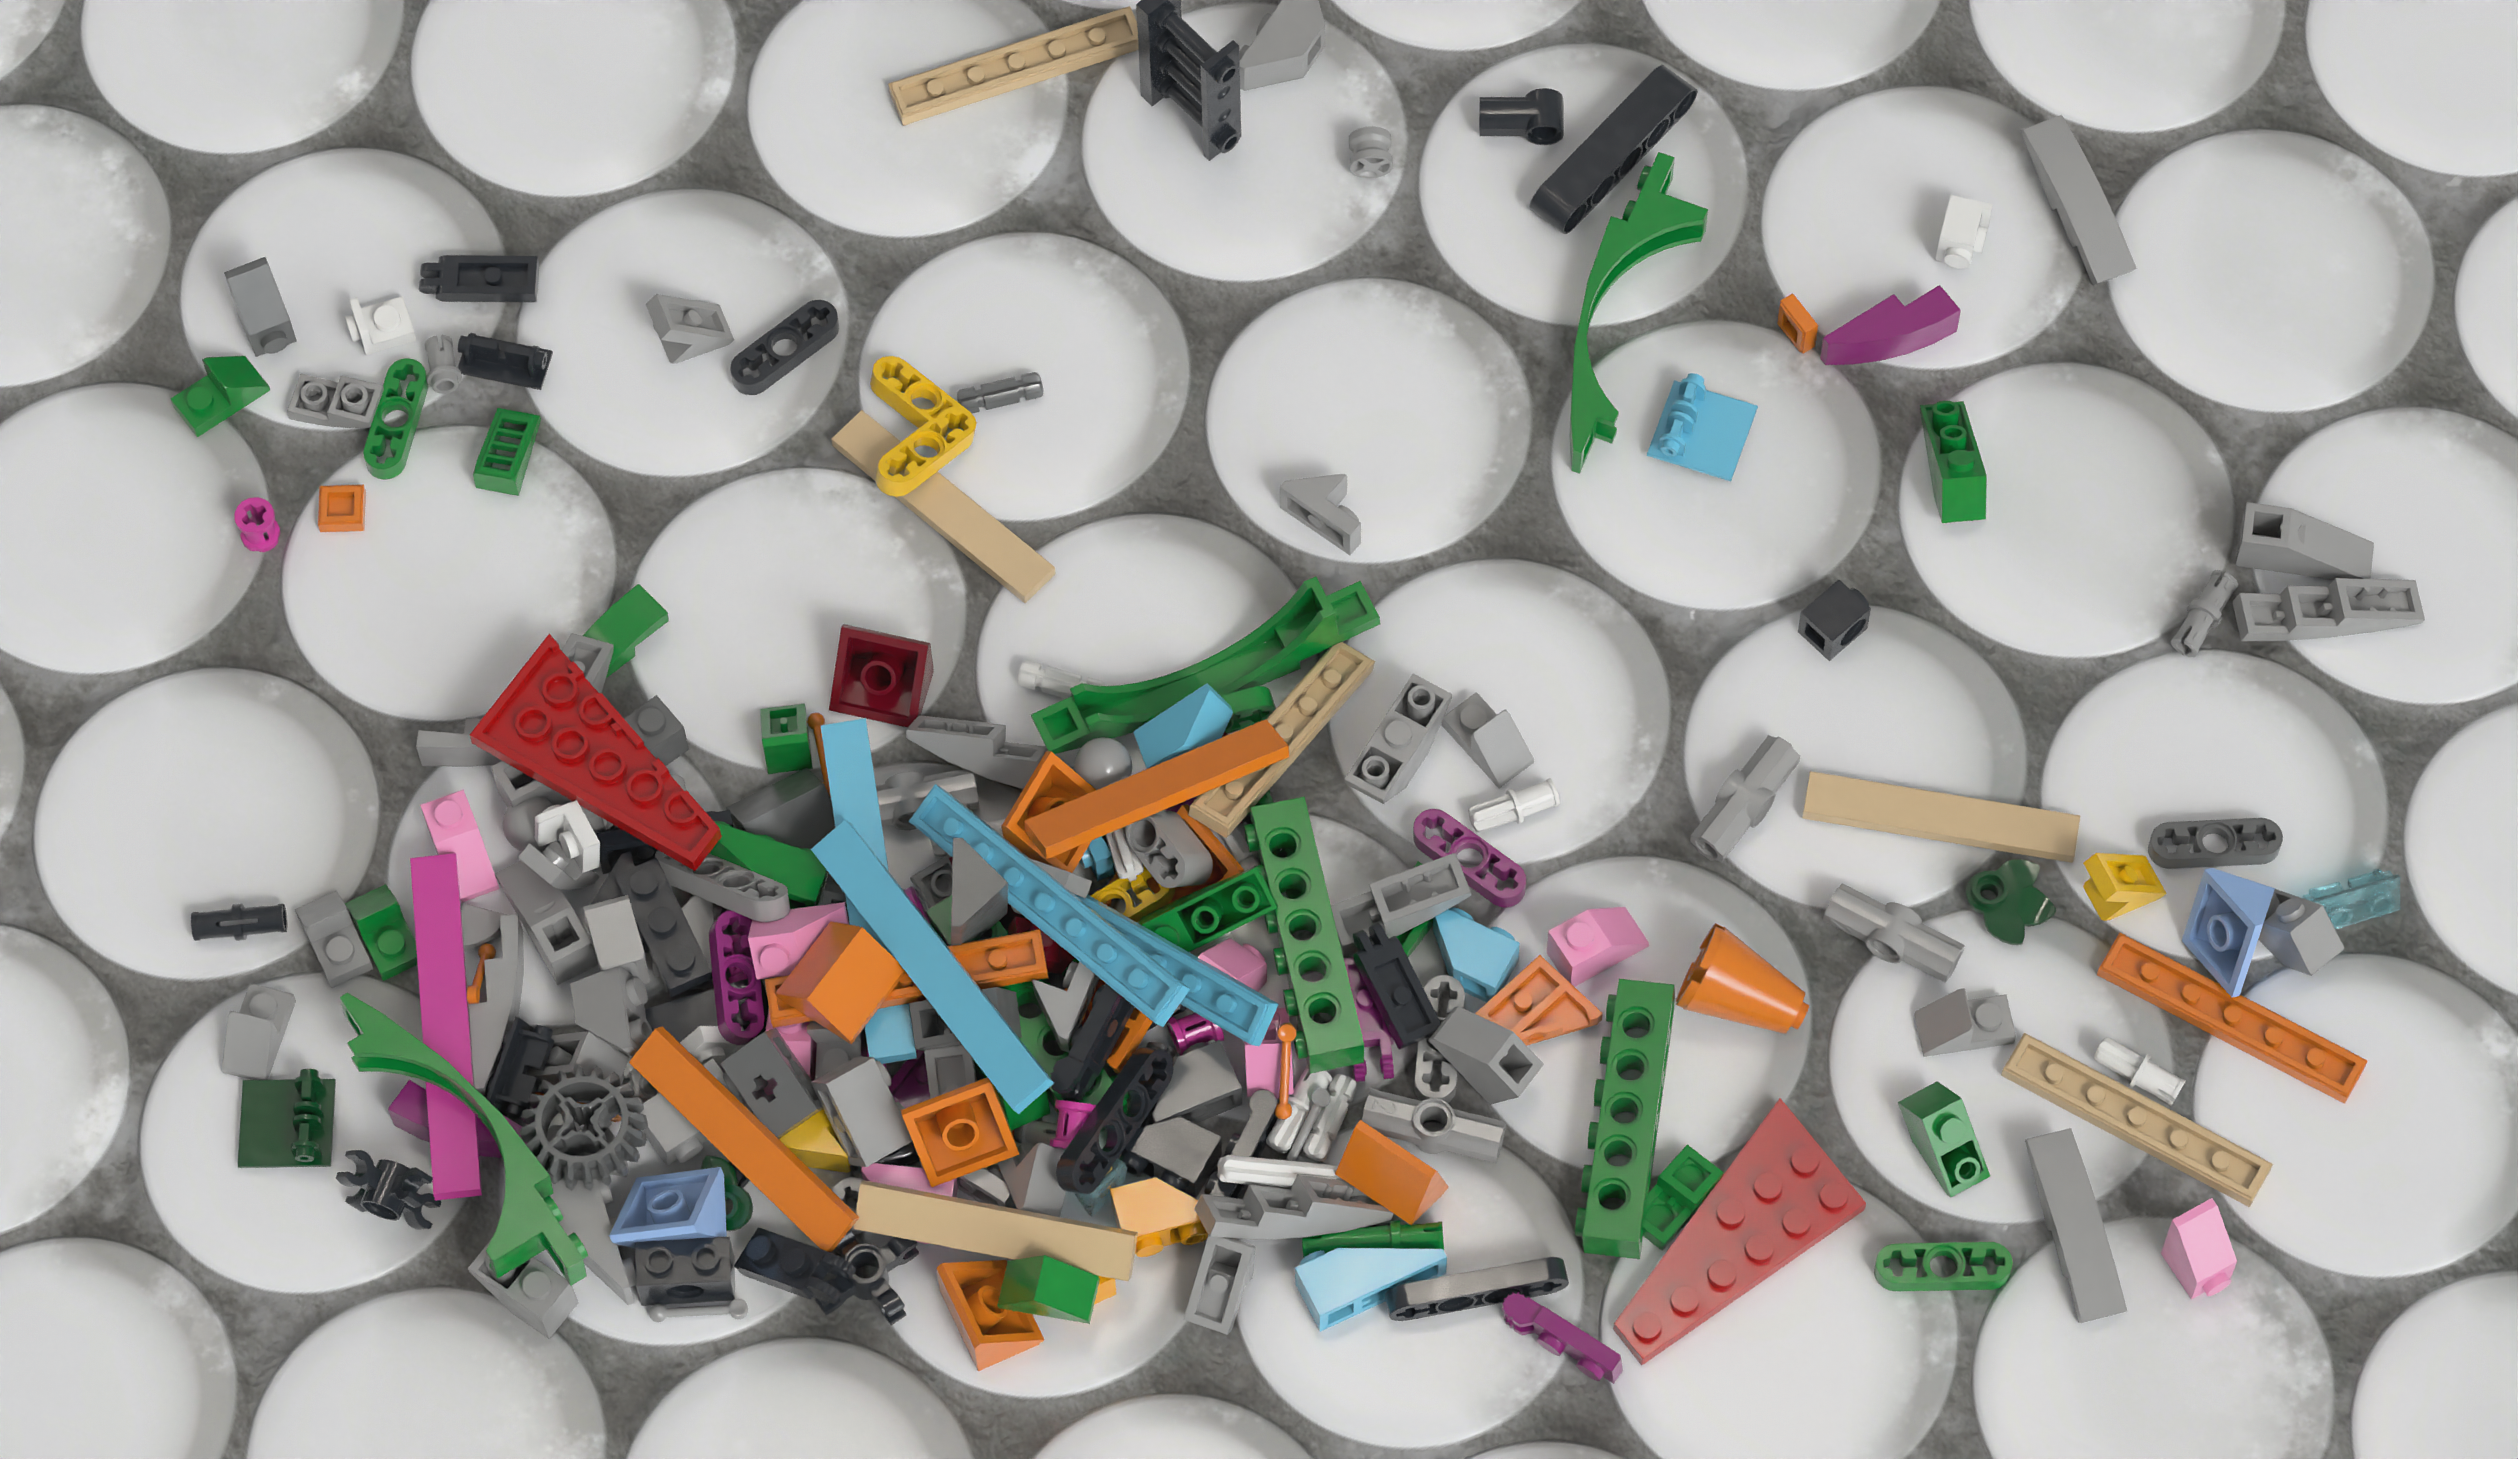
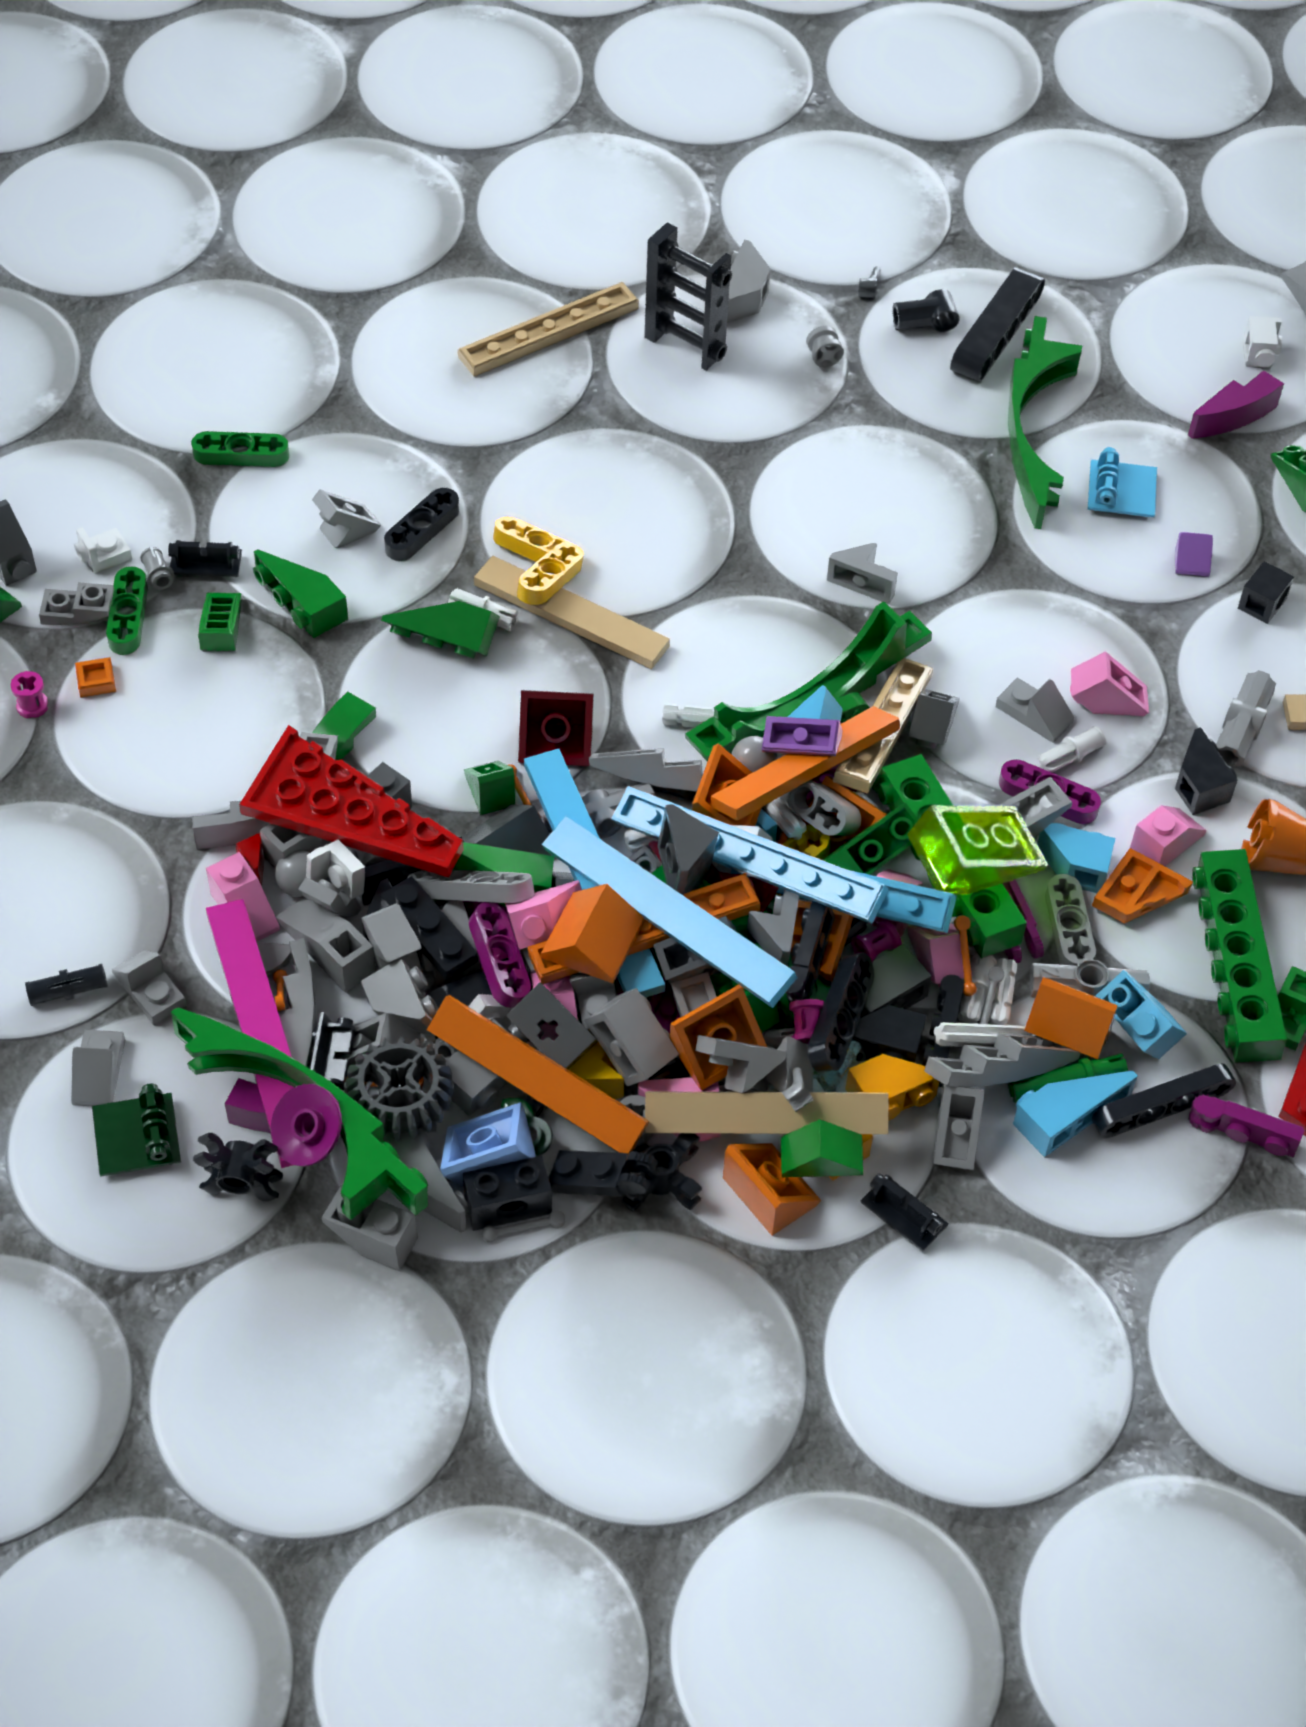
camera: 15 degrees left, 10 degrees down
green slope [344,884,417,981] -> none
black hinge [419,255,539,302] -> none
dark grey axle [957,372,1044,413] -> none
light grey slope [1344,674,1452,804] -> none
black hinge [1353,923,1441,1050] -> none
light grey slope [1429,1006,1544,1105] -> none
orange tile [1777,293,1818,354] -> none
none -> green beam [191,431,290,467]
none -> red slope [235,833,265,886]
none -> green slope [253,549,348,638]
none -> magenta dish [271,1084,342,1167]
none -> green slope [381,601,500,659]
none -> white axle [448,589,518,632]
none -> light grey slope [695,1035,787,1093]
none -> medium lavender slope [762,716,843,756]
none -> light grey hand [782,1067,813,1112]
none -> dark grey hand [858,266,881,298]
none -> black hinge [860,1173,949,1252]
none -> clear neon green slope [907,806,1048,895]
none -> dark grey slope [908,689,960,749]
none -> bright pink slope [1070,651,1149,716]
none -> medium azure slope [1096,970,1187,1059]
none -> medium lavender slope [1175,532,1213,577]
none -> black slope [1175,727,1238,815]

